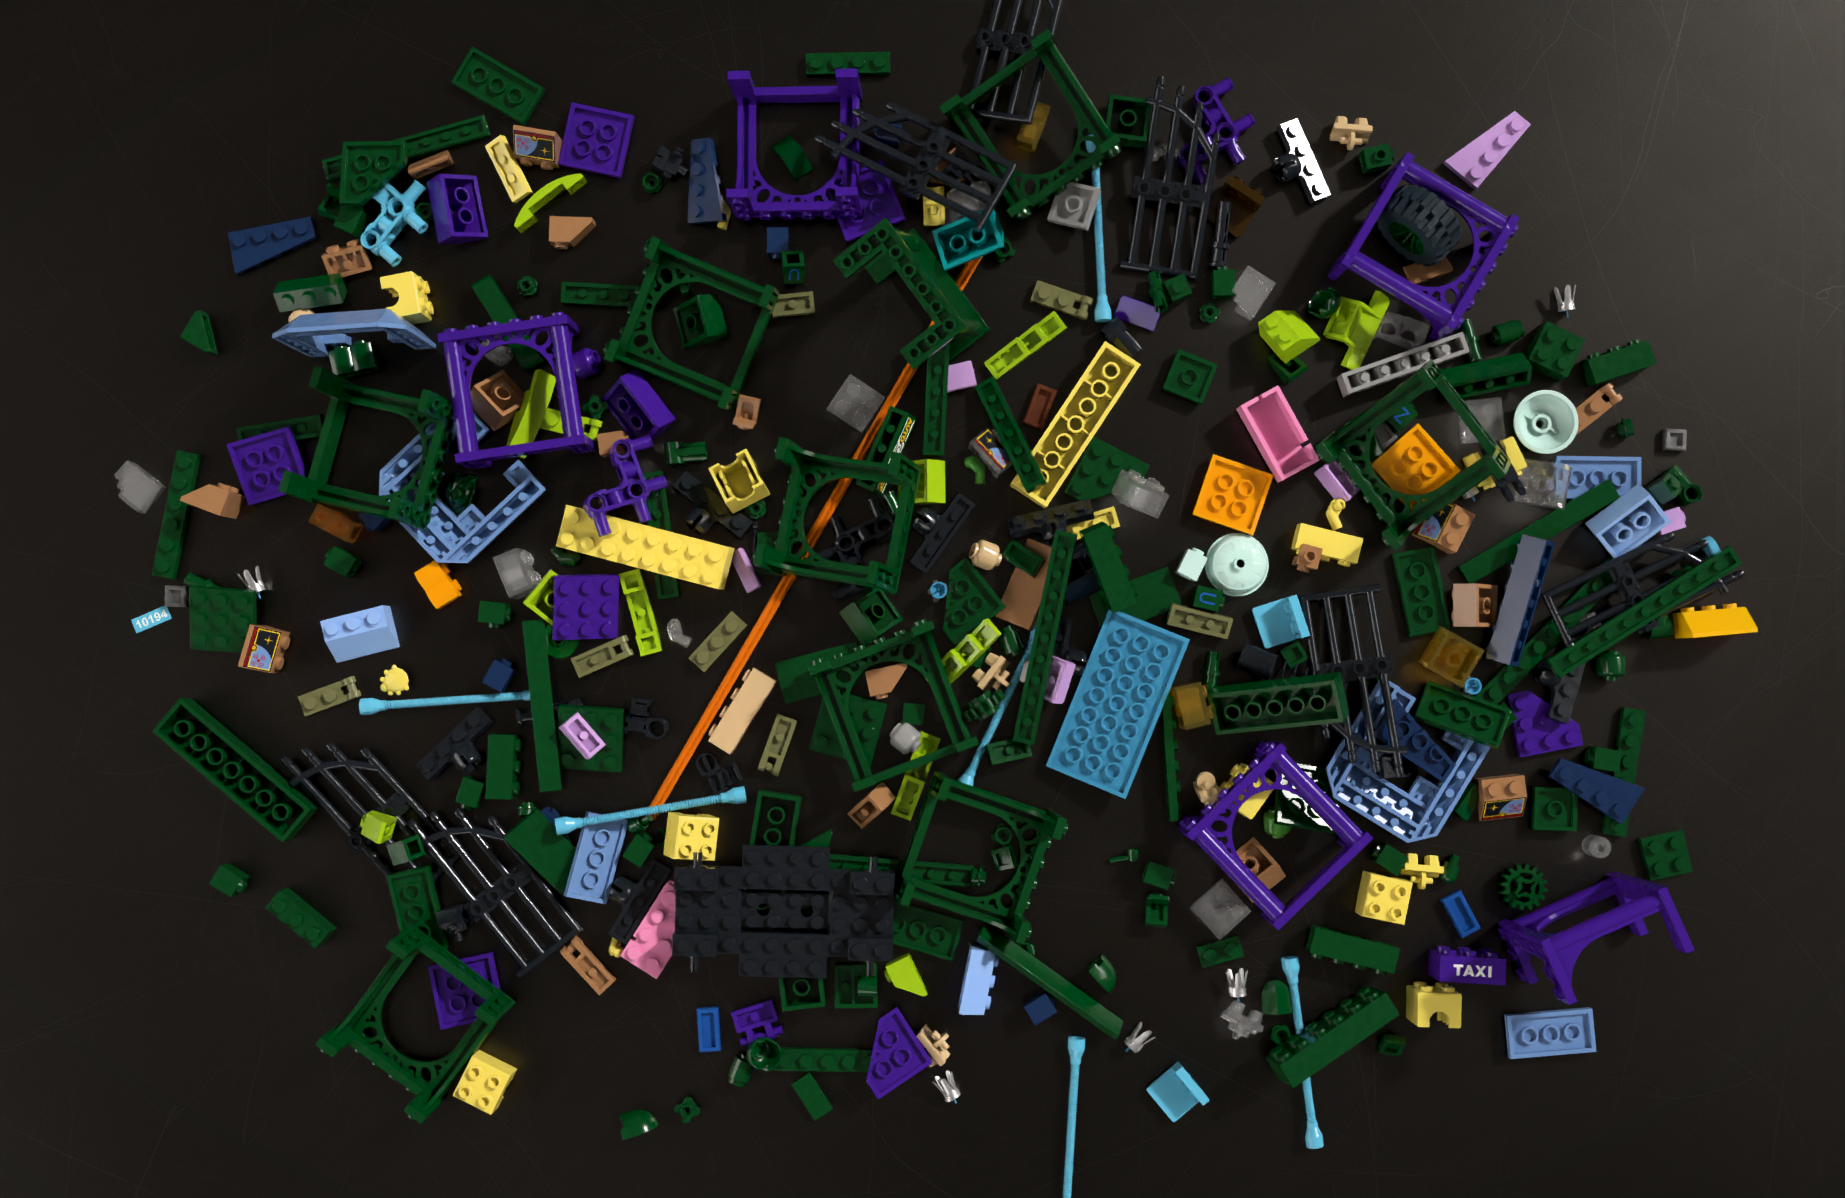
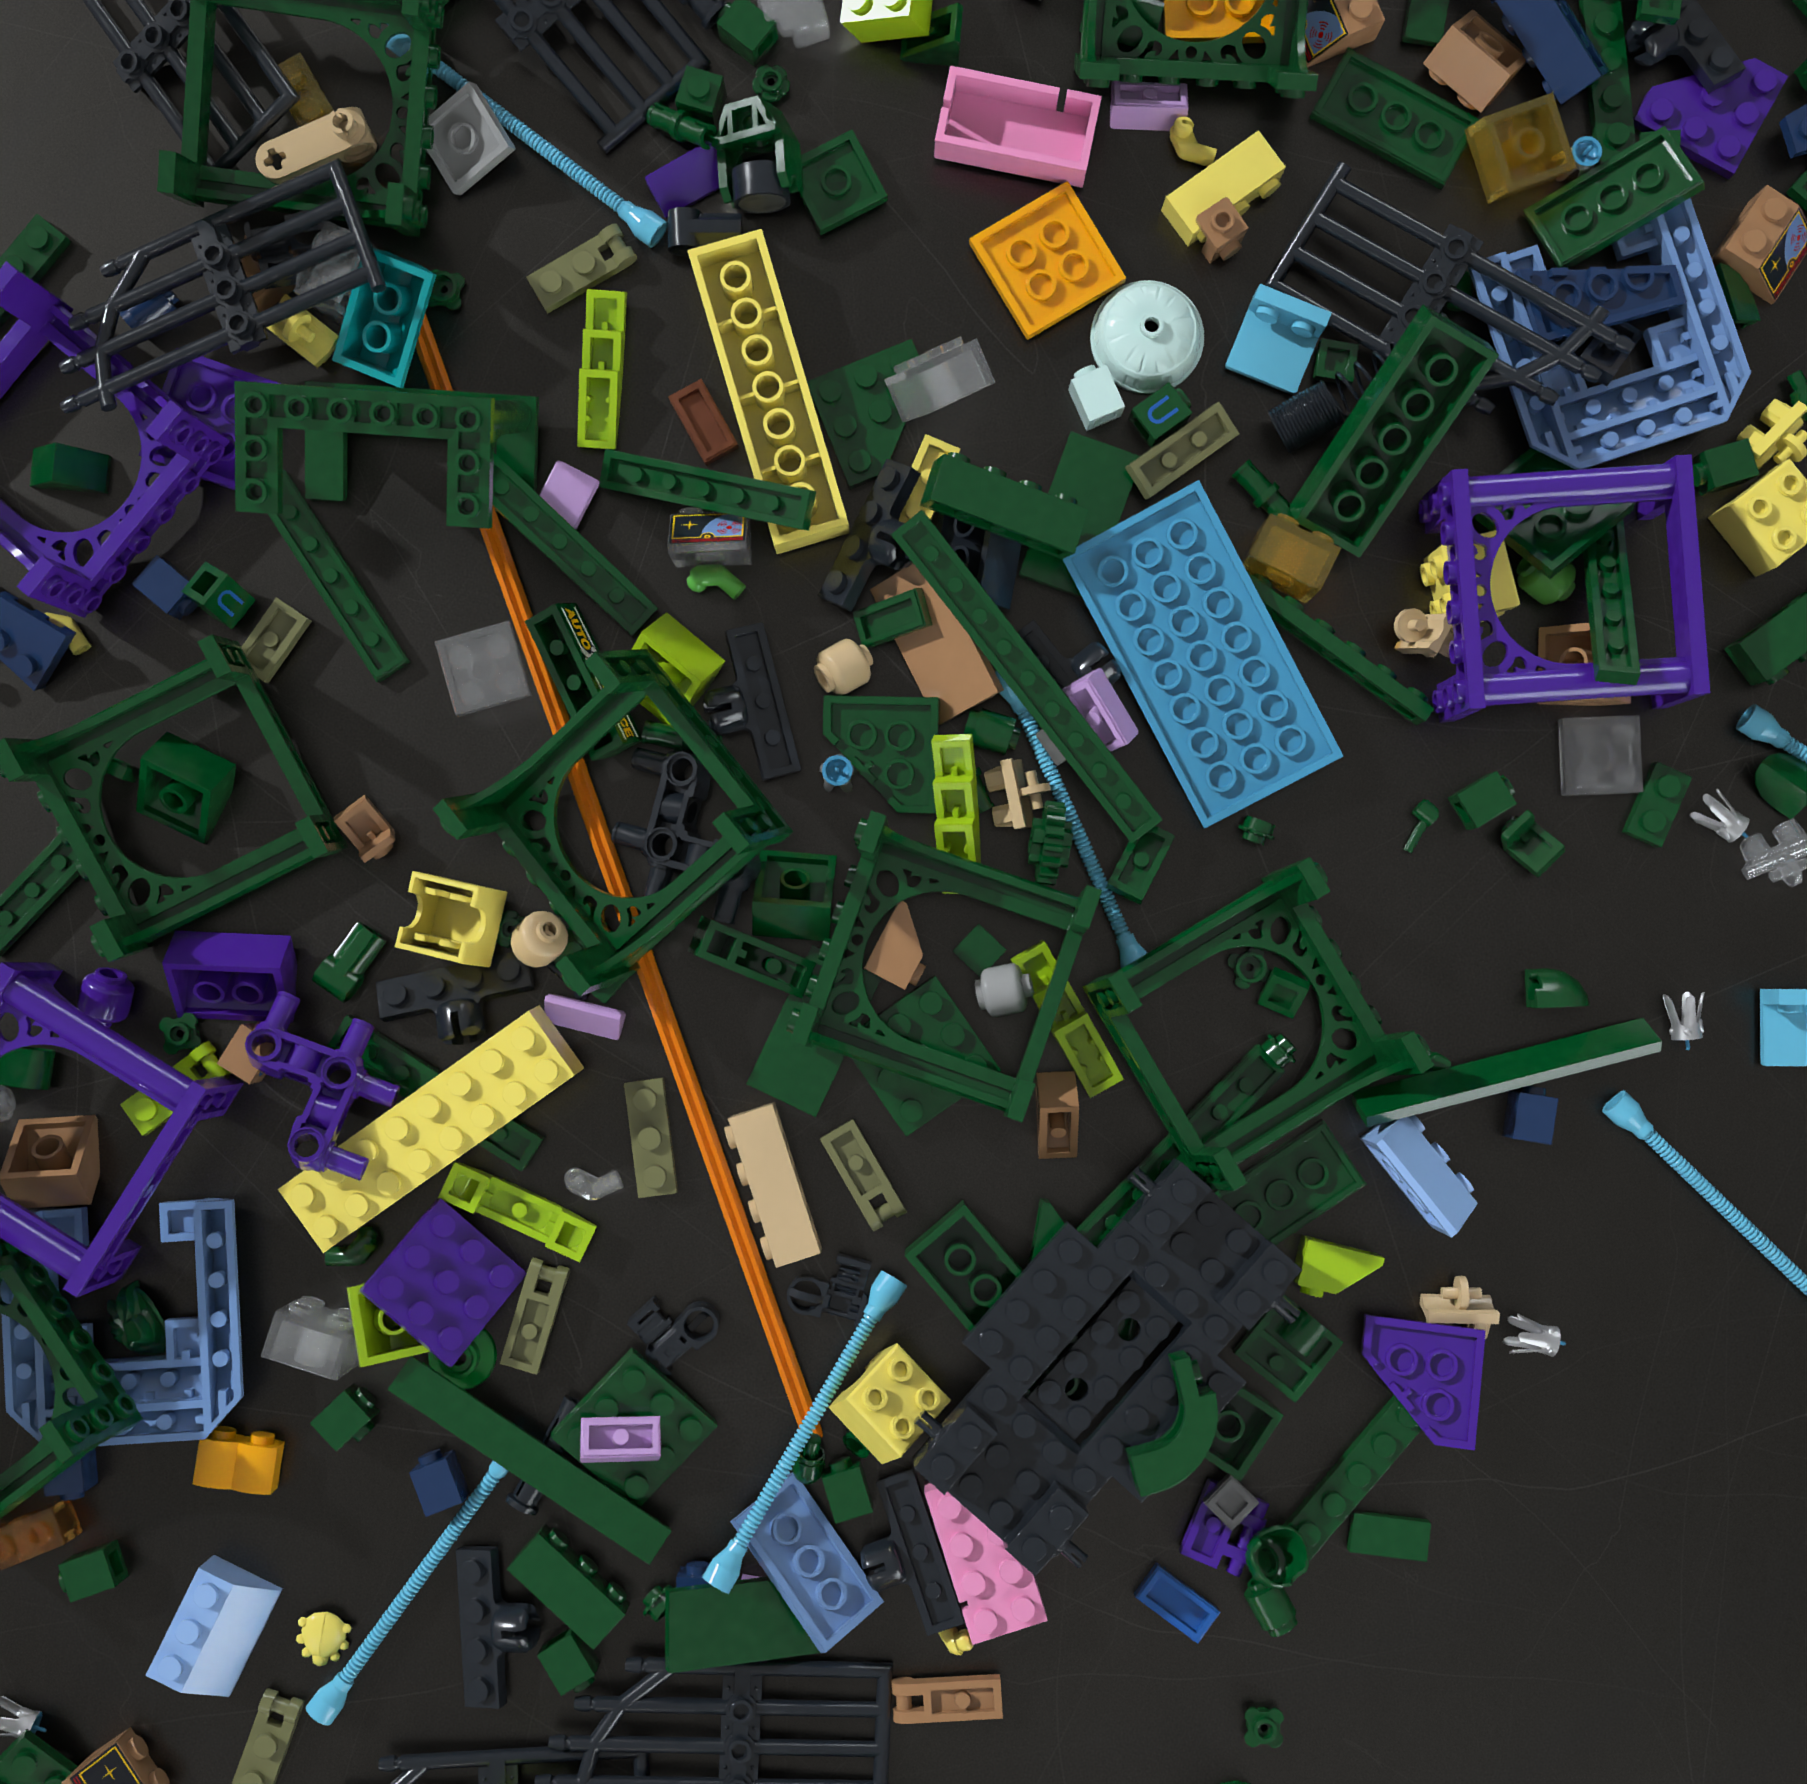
camera: 50 degrees left, 0 degrees up
lime slope [506,369,556,459] -> none
none -> tan piece [255,107,377,184]
none -> dark green tile [268,470,411,683]
none -> tan head [511,911,568,967]
none -> dark green slope [687,916,816,998]
none -> dark green piece [712,95,803,214]
none -> dark green arch [1126,1350,1218,1497]
none -> flat silver tile [1202,1473,1259,1531]
none -> dark green plate [1238,815,1276,846]
none -> dark green plate [1583,519,1641,685]

